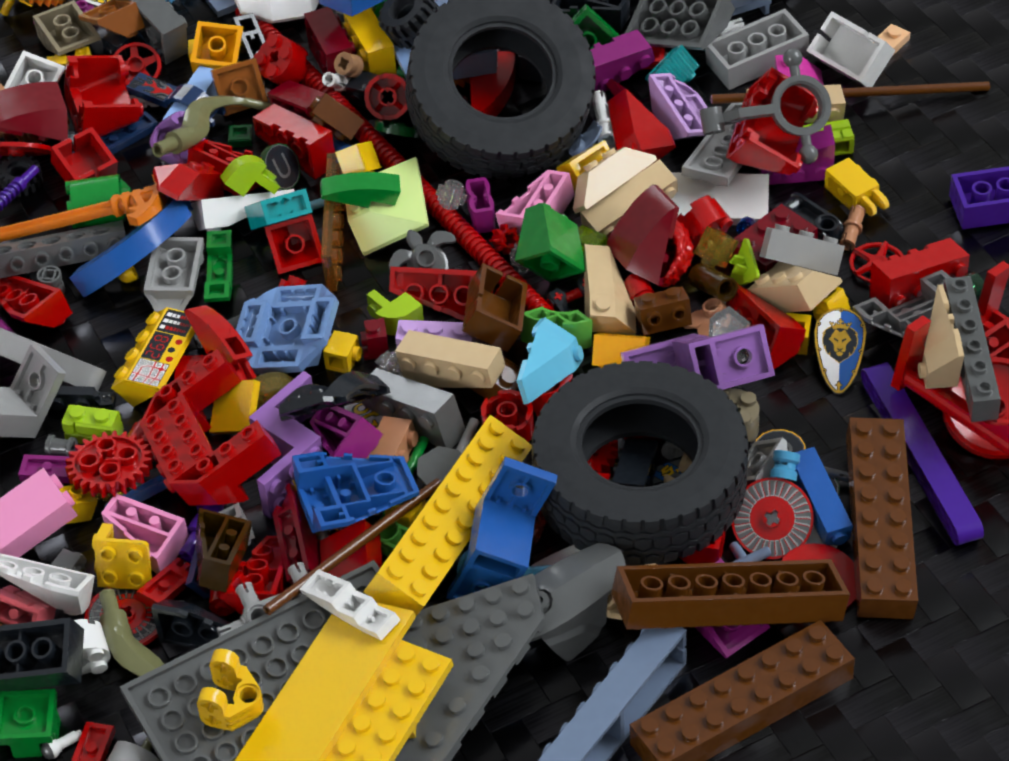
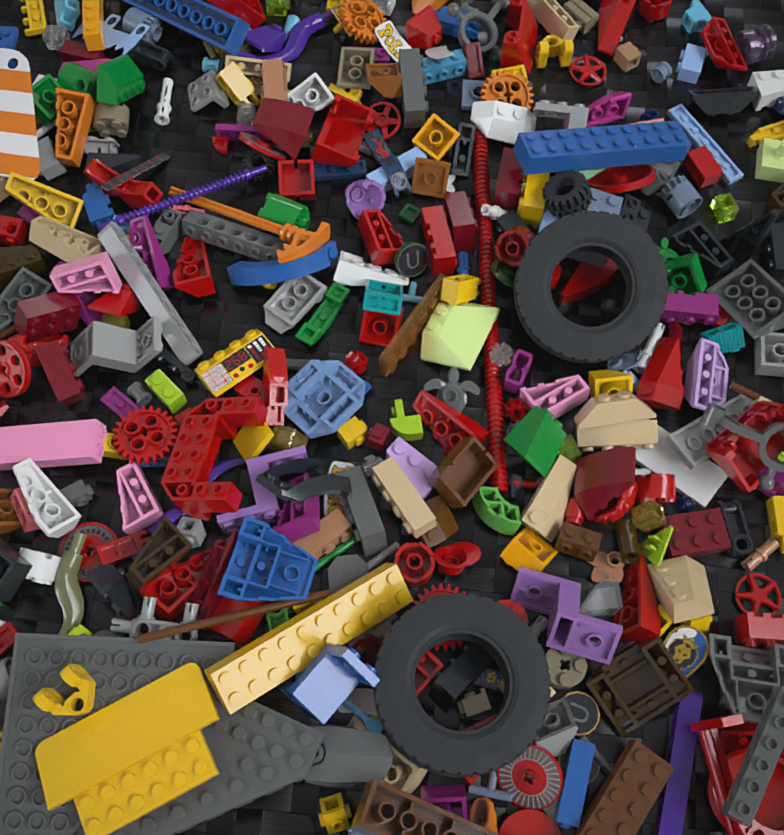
camera: 30 degrees right, 20 degrees up
dark grey wheel [37,265,65,295] -> none
yellow bracket [92,523,152,590] -> none
olive animal [152,95,271,158] -> none
red wedge [153,161,224,201] -> none
lime brick [220,155,280,197] -> none
red brick [253,34,309,85] -> none
white slope [299,569,400,641] -> none
reddish brown brick [309,93,364,142] -> none
green slope [320,172,401,208] -> none
medium nougat wheel [334,52,364,78] -> none
medium azure wedge [516,317,584,405] -> none
light grey wedge [760,224,845,276] -> none
dark azure wheel [770,450,801,482] -> none
tan wedge [918,284,964,389] -> none
none -> yellow brick [318,792,352,835]
none -> dark brown slope [585,636,695,737]

